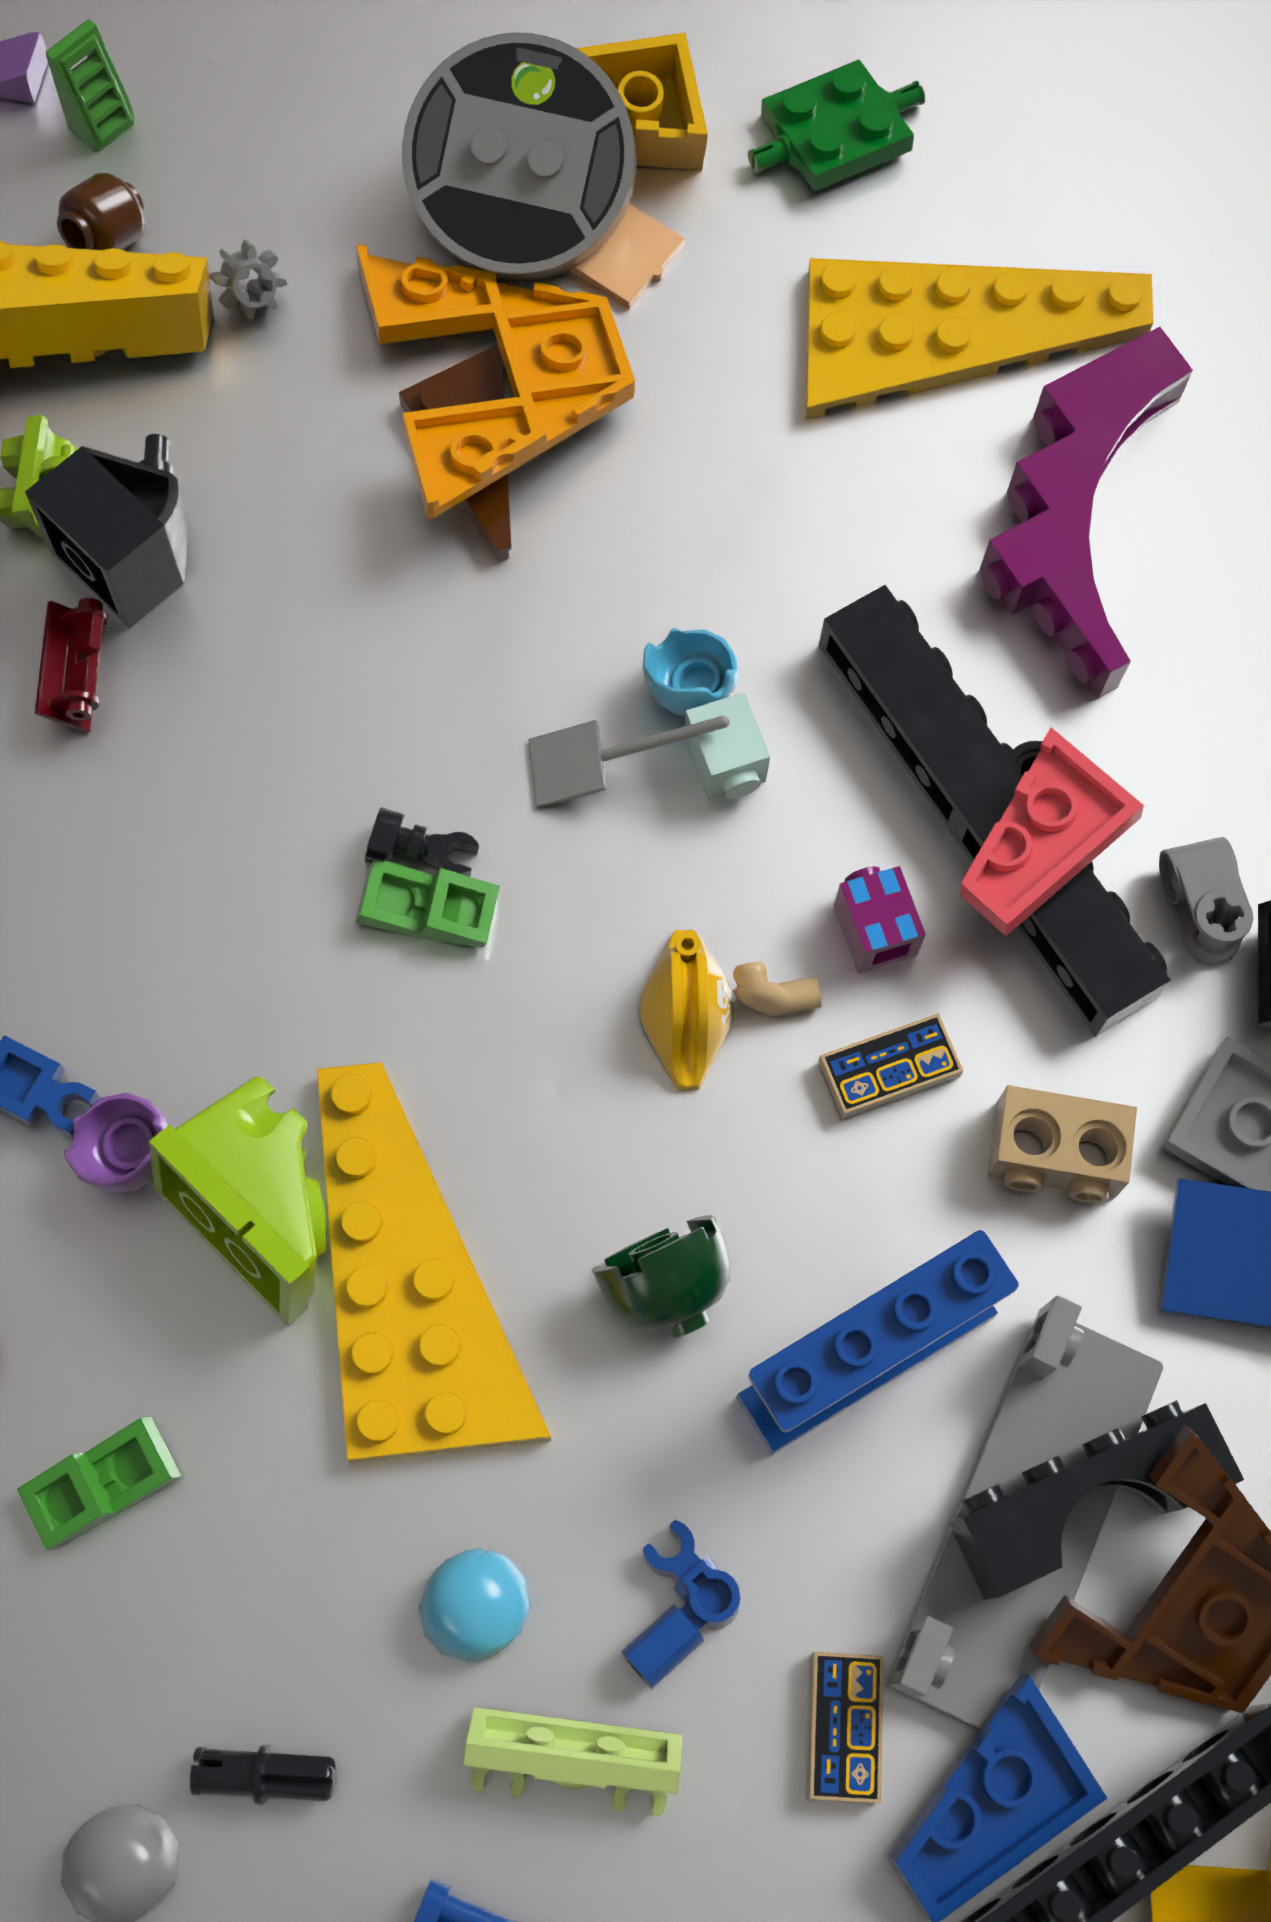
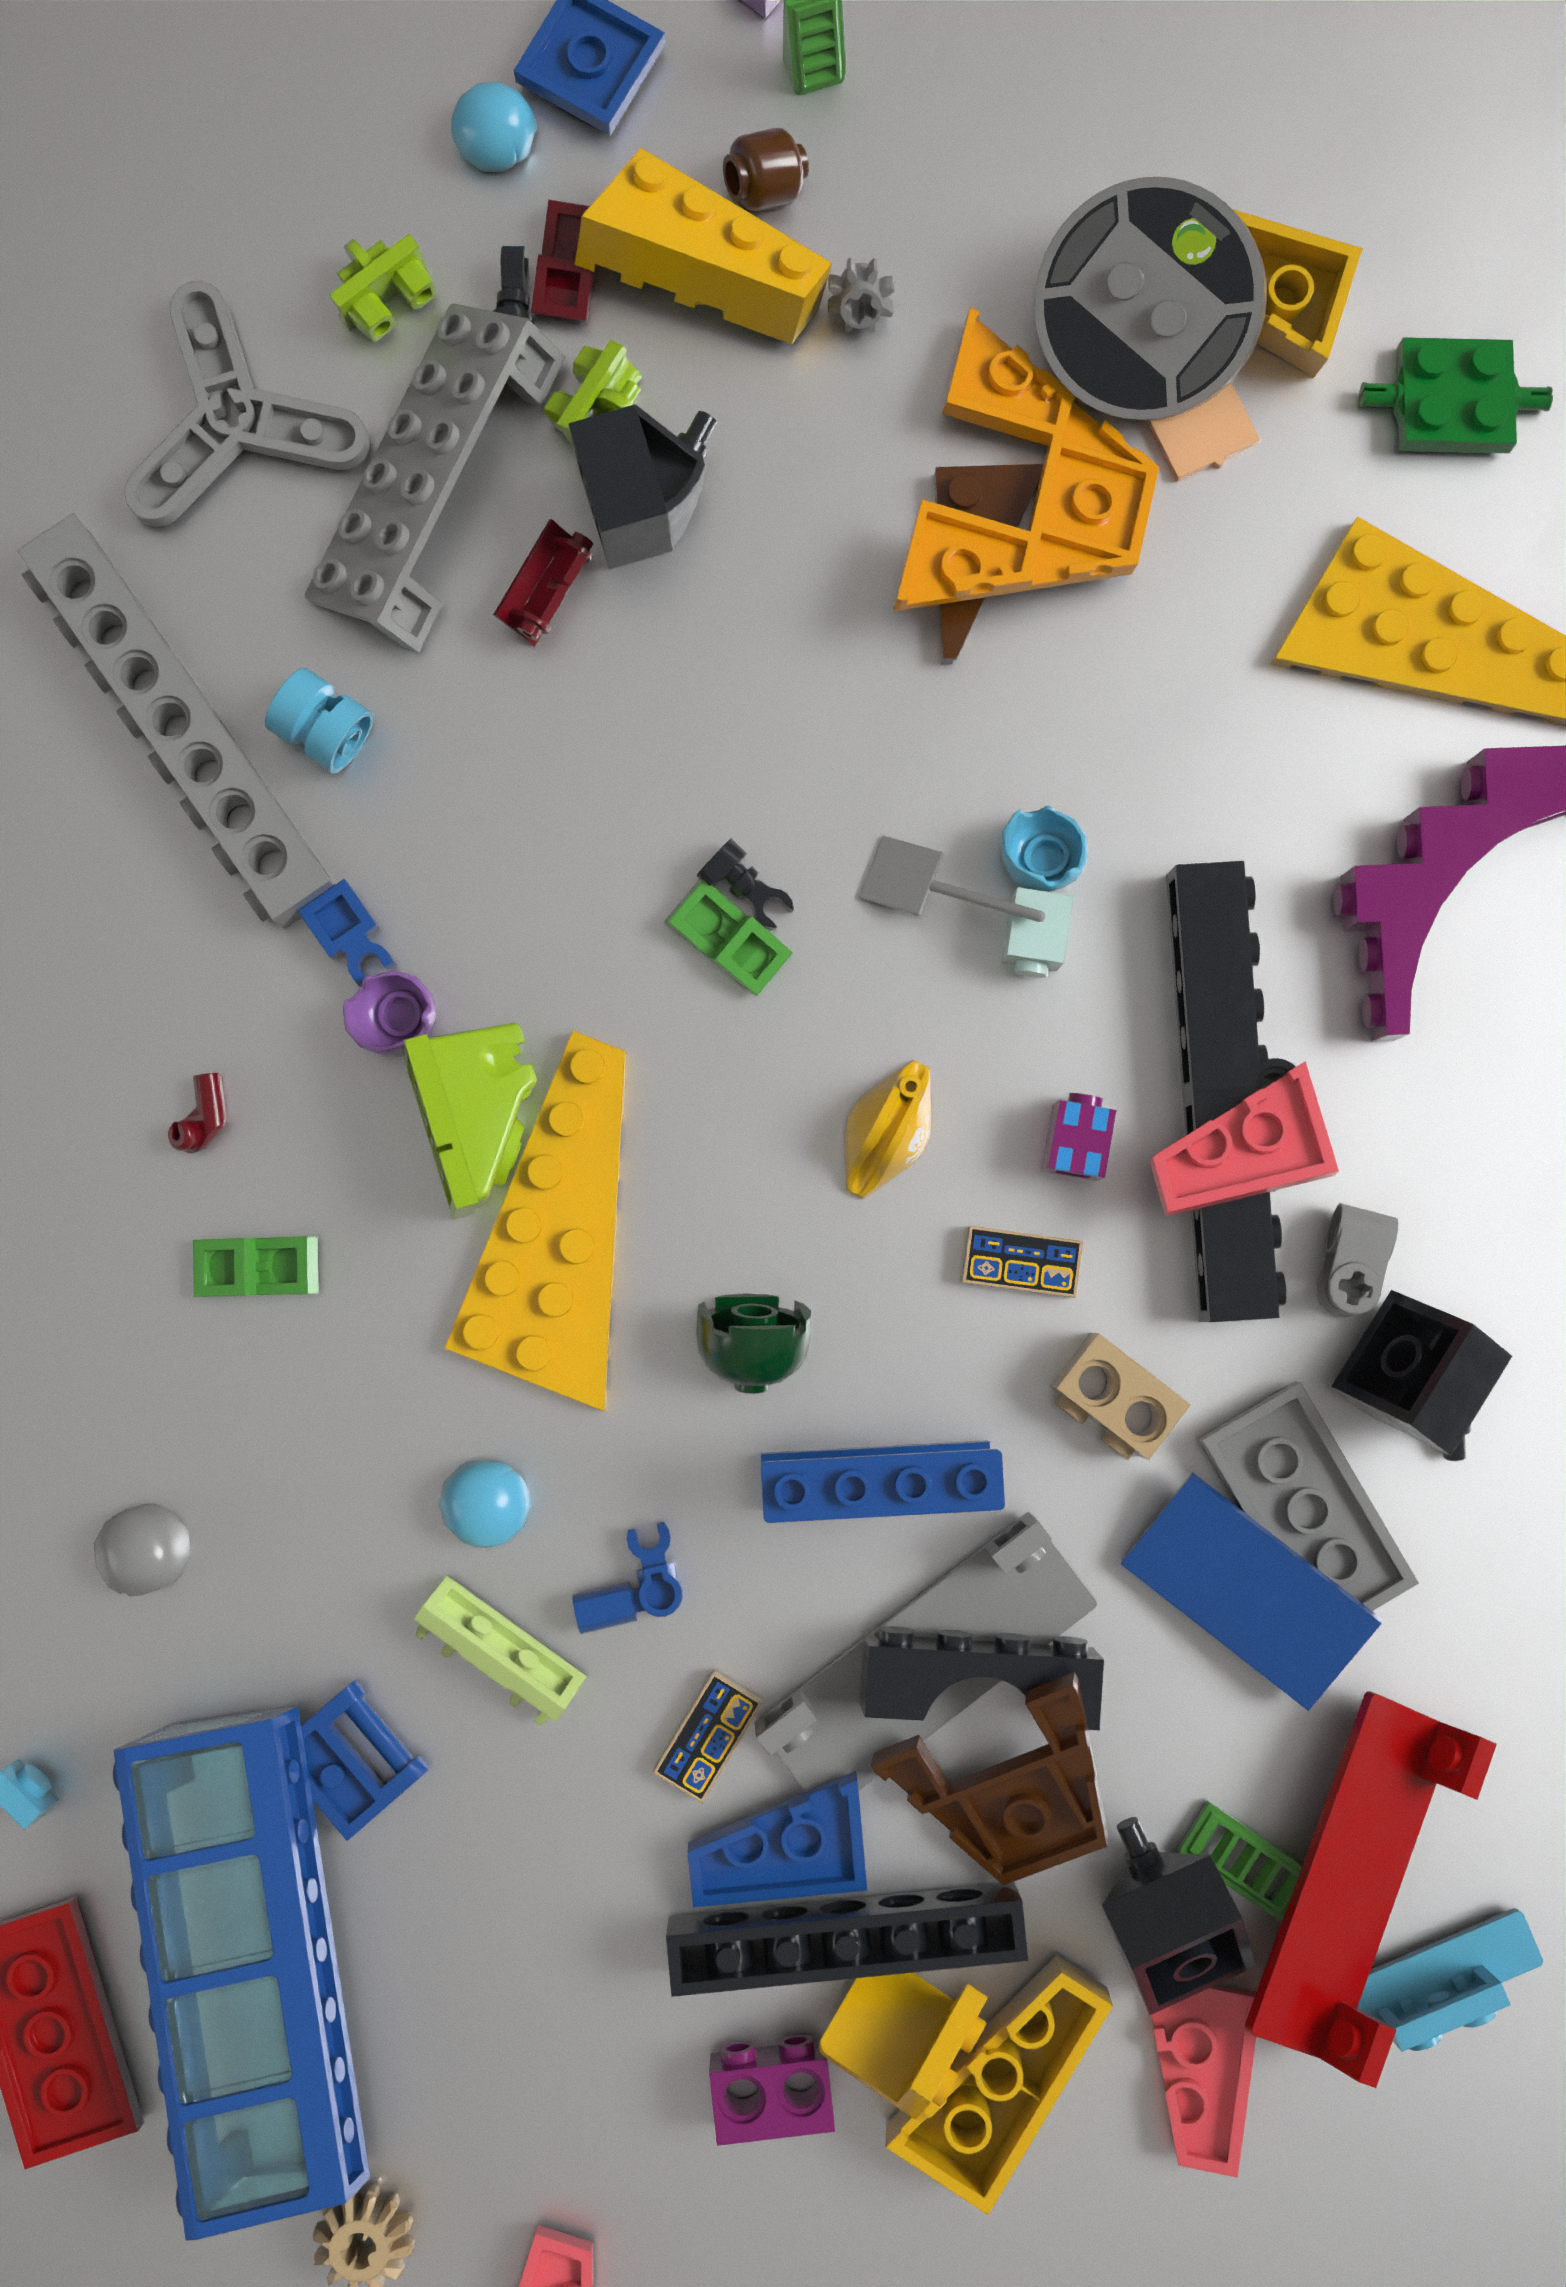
camera: 25 degrees right, 15 degrees up
black axle [190,1745,337,1805] -> none
tan arm [733,961,822,1016] -> none

